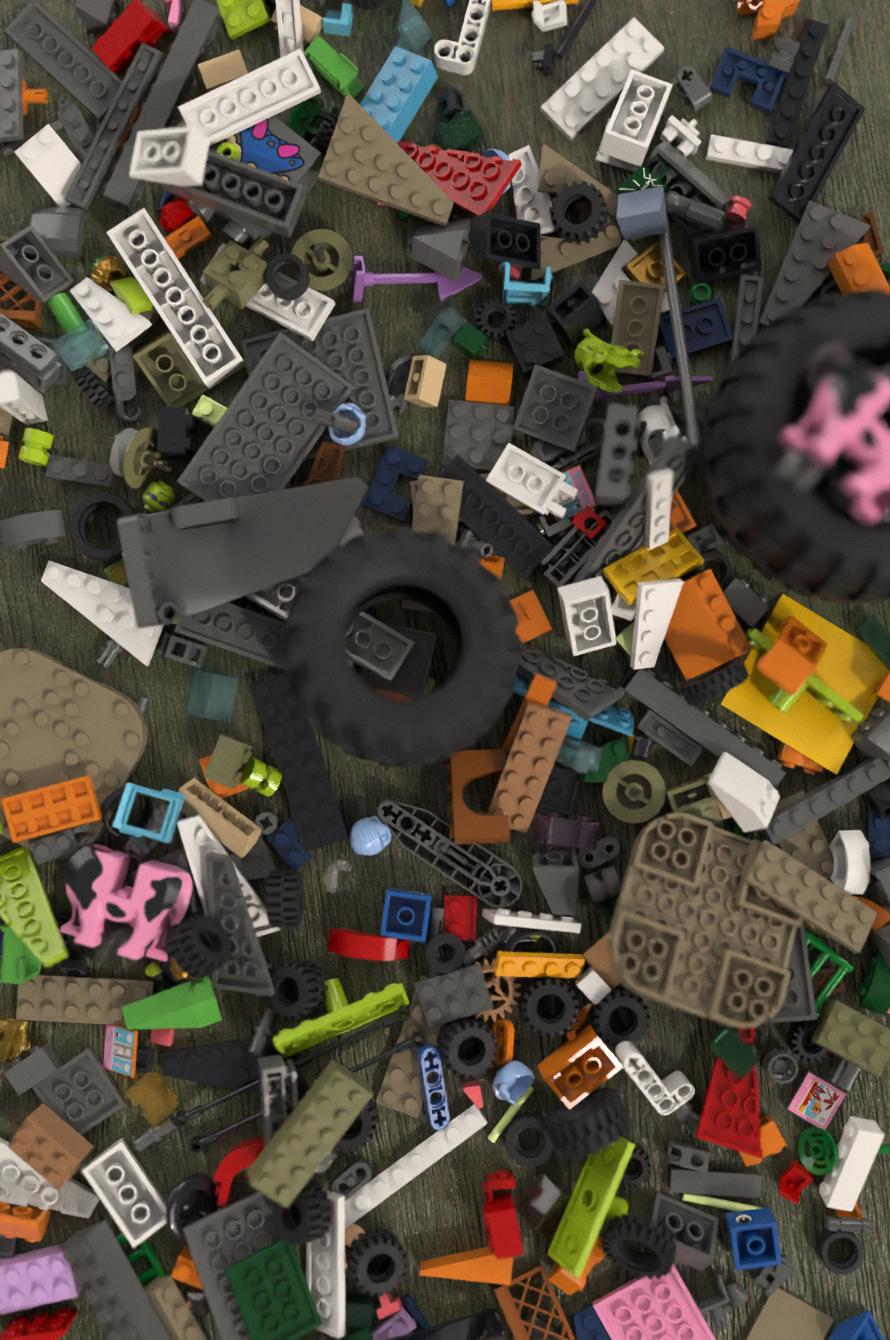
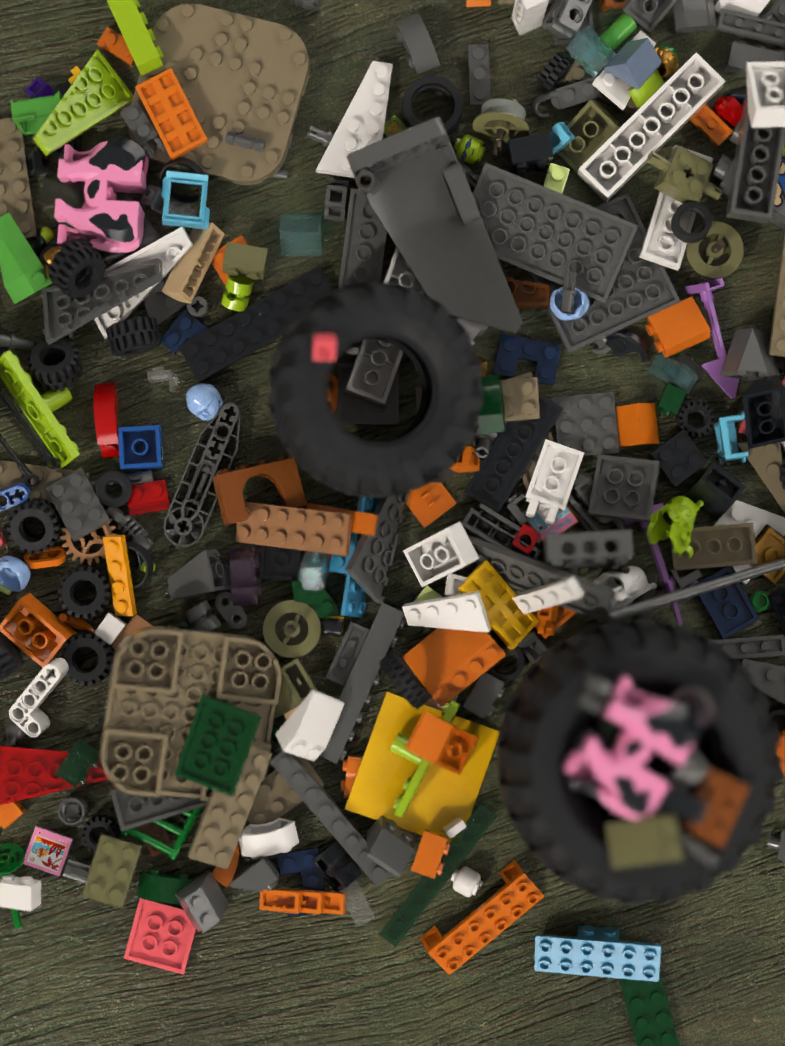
camera: 75 degrees right, 0 degrees up
lime wheel [18,428,54,466] -> none
tan brick [404,355,447,407] -> none
white wing [482,907,581,933] -> none
none -> dark green plate [175,695,262,797]
none -> dark grey axle [225,131,266,152]
none -> coral slope [313,333,336,361]
none -> white tile [442,816,466,838]
none -> dark green brick [477,374,505,434]
none -> orange plate [536,605,559,636]
none -> medium azure panel [549,122,576,155]
none -> sand blue slope [604,38,662,90]
none -> orange brick [645,297,711,358]

